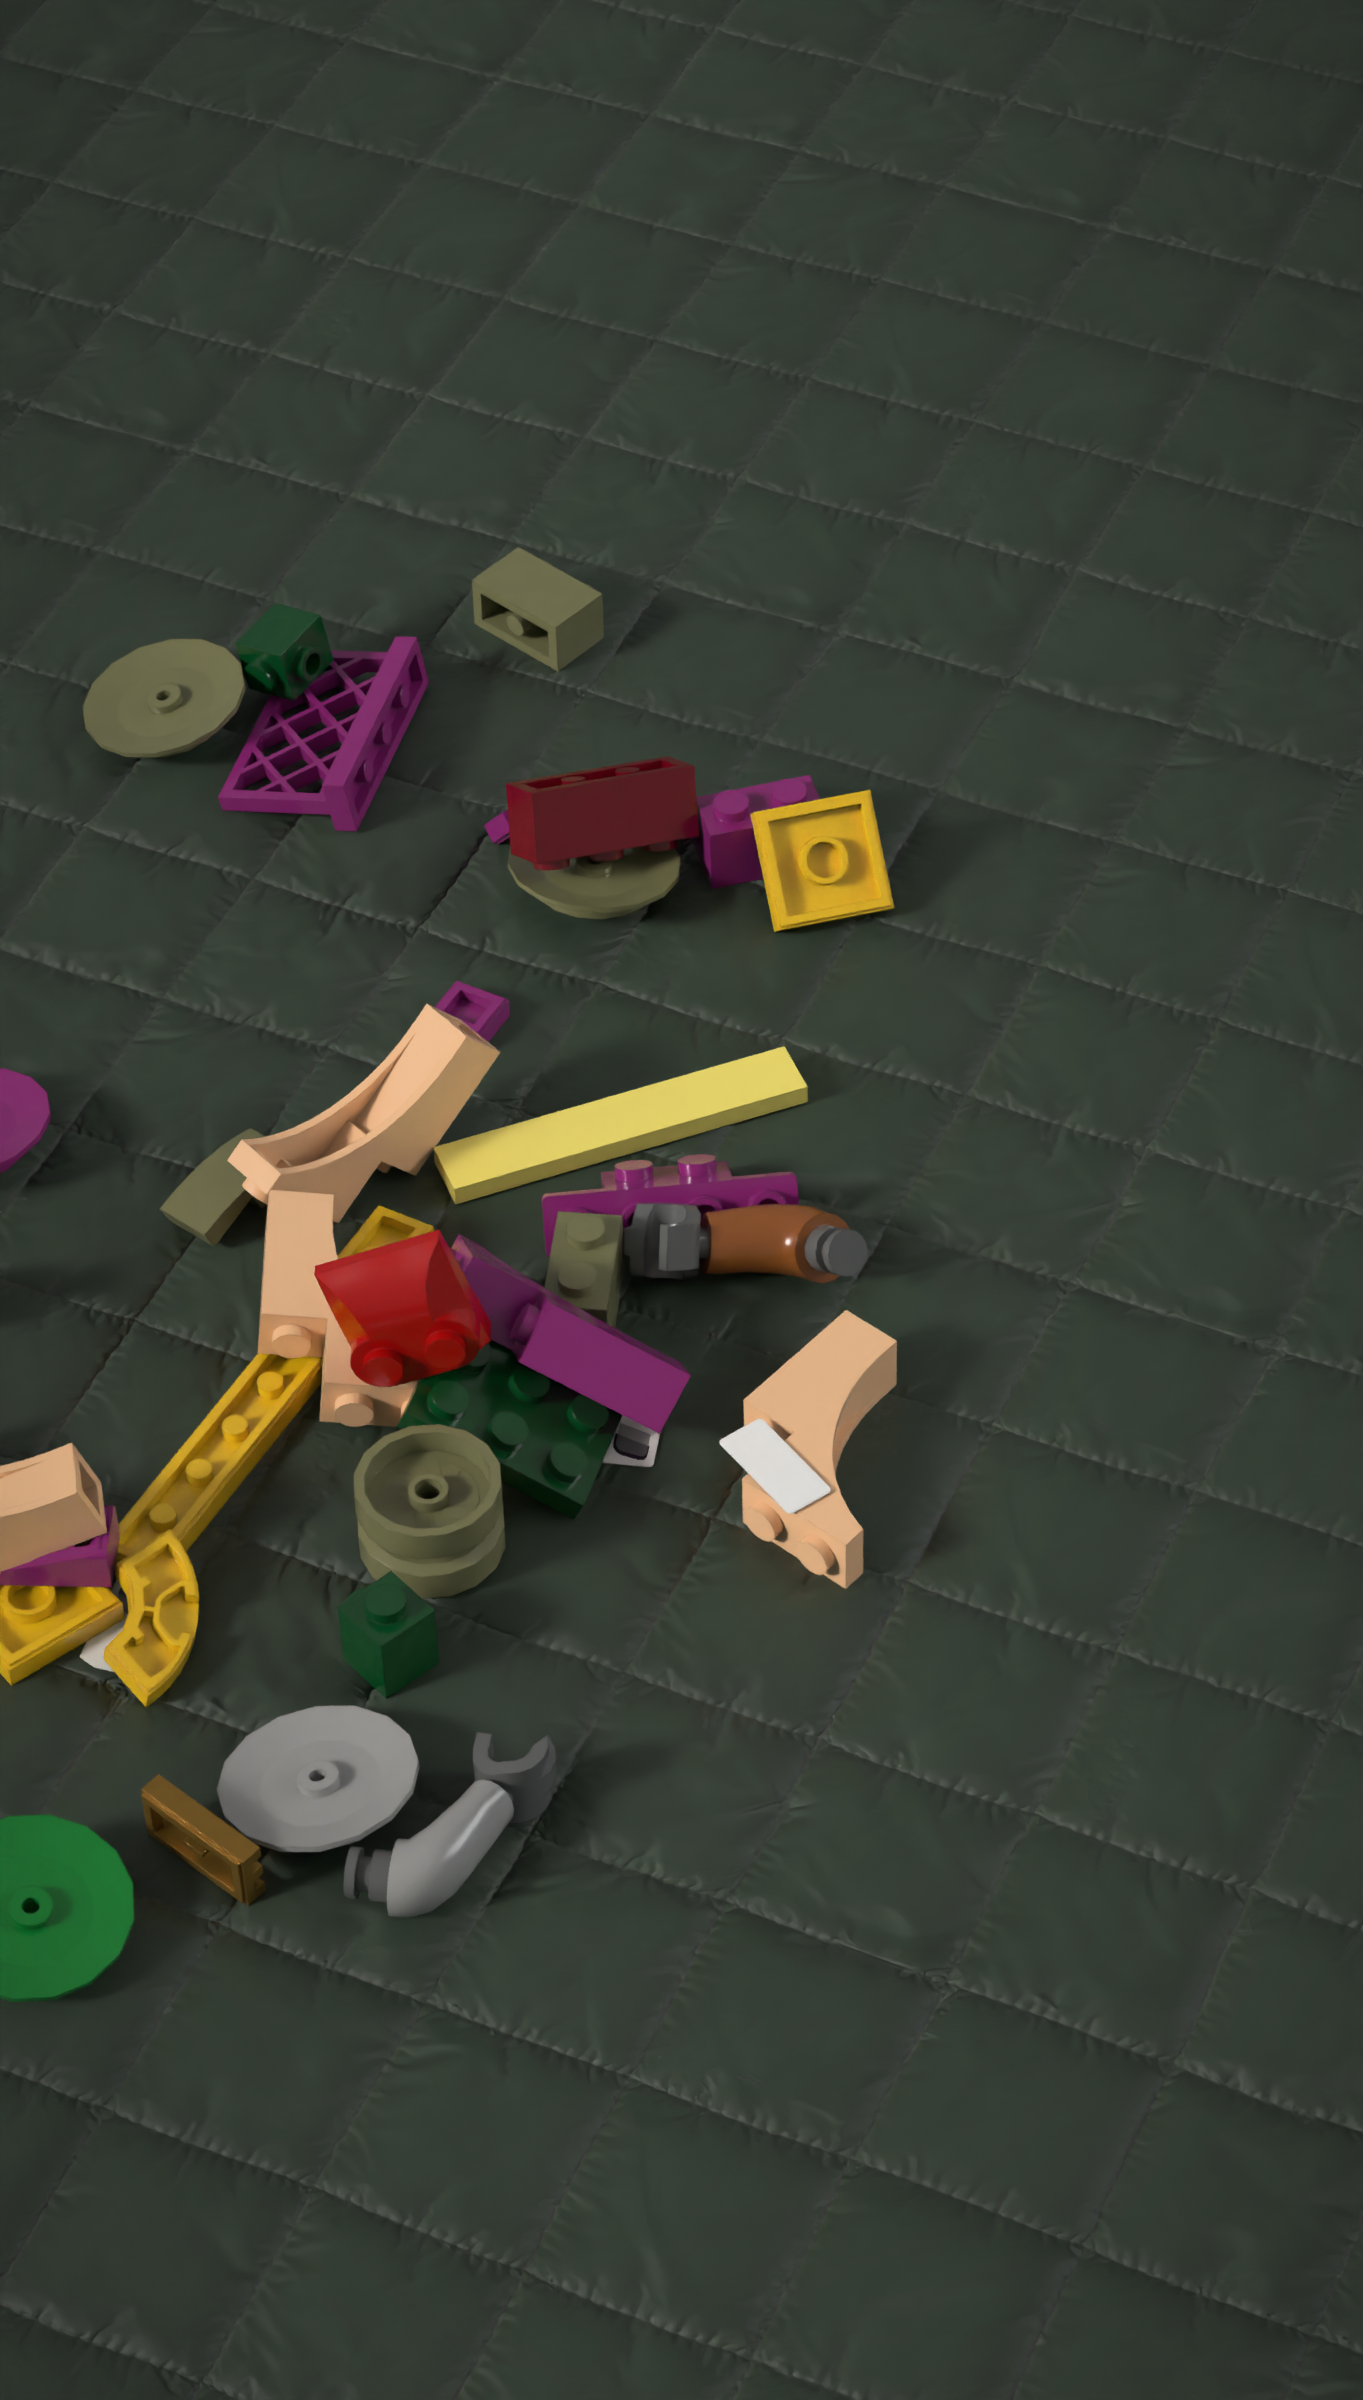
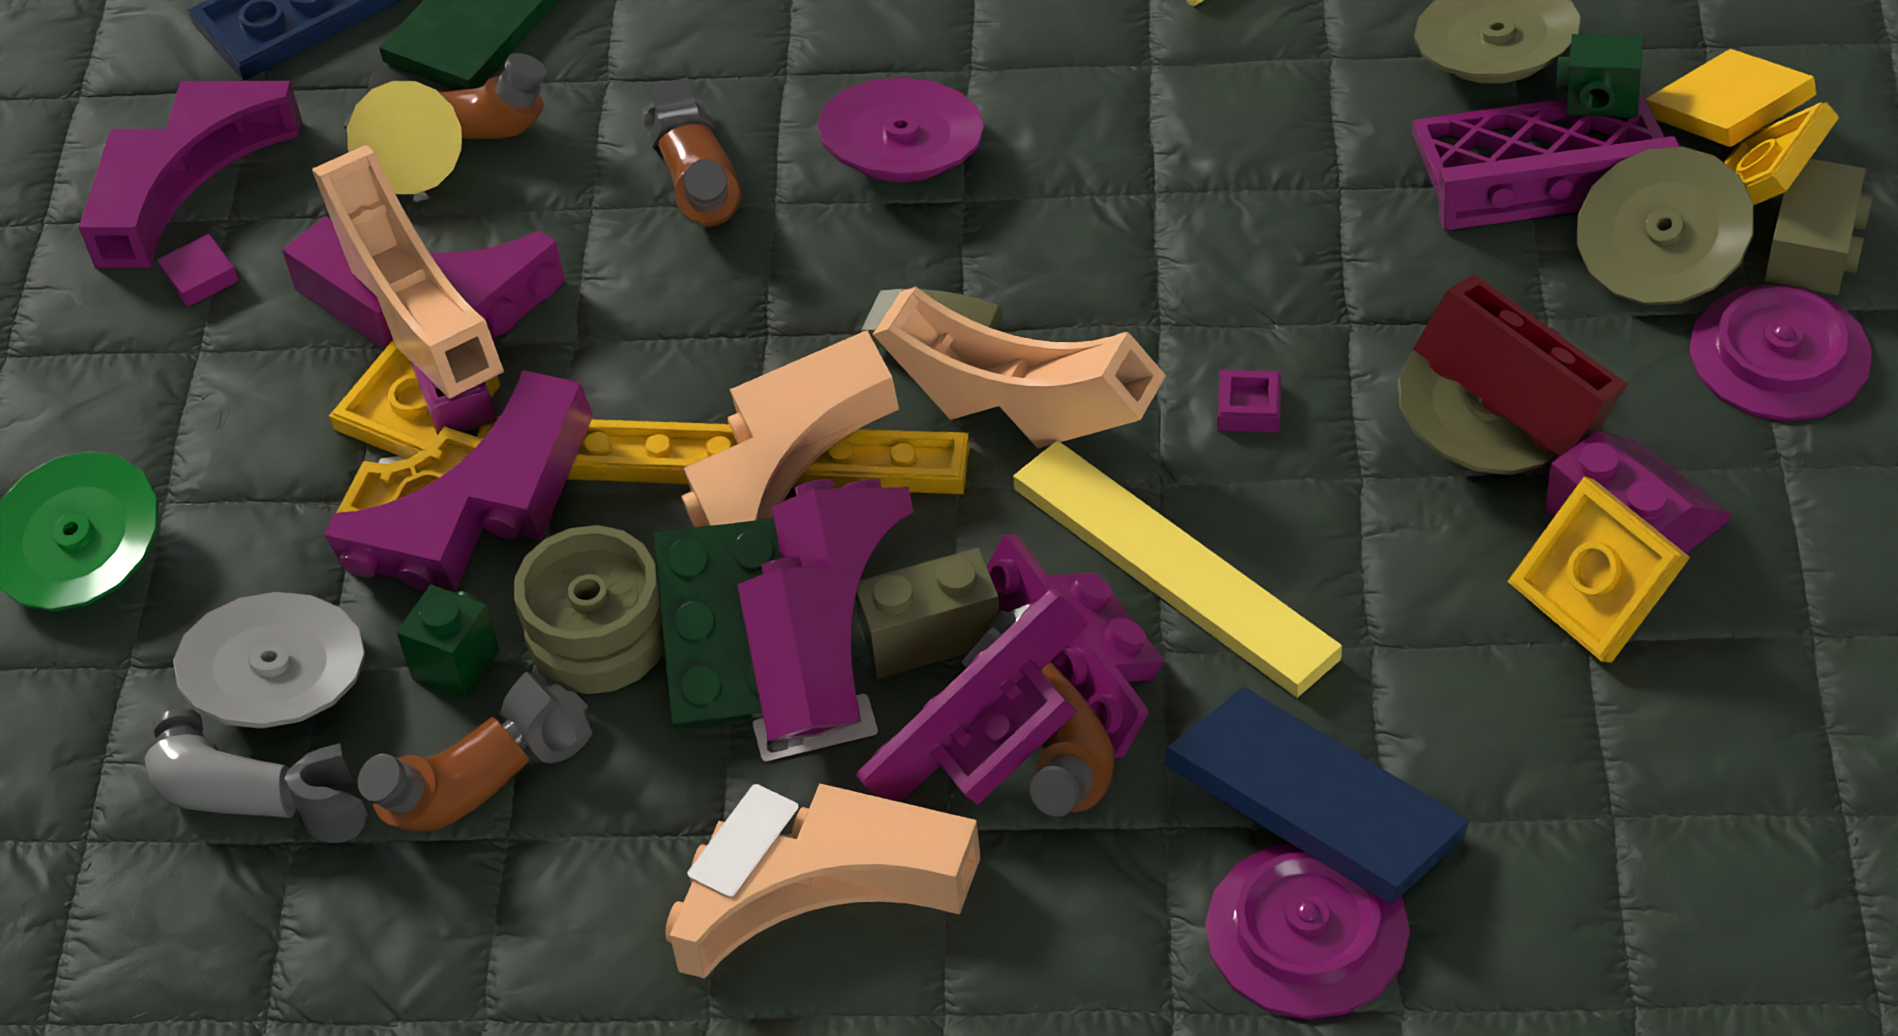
camera: 70 degrees right, 5 degrees up
pearl gold tile [141,1774,266,1906] -> none
red slope [314,1230,491,1387] -> none
none -> magenta arch [324,371,593,592]
none -> piece [358,671,592,832]
none -> magenta bracket [857,589,1088,805]
none -> dark blue tile [1163,687,1470,905]
none -> magenta piece [1205,843,1410,1020]
none -> olive piece [1577,147,1754,306]
none -> yellow tile [1645,48,1817,147]
none -> magenta piece [1689,284,1872,422]
none -> yellow tile [1724,102,1839,205]

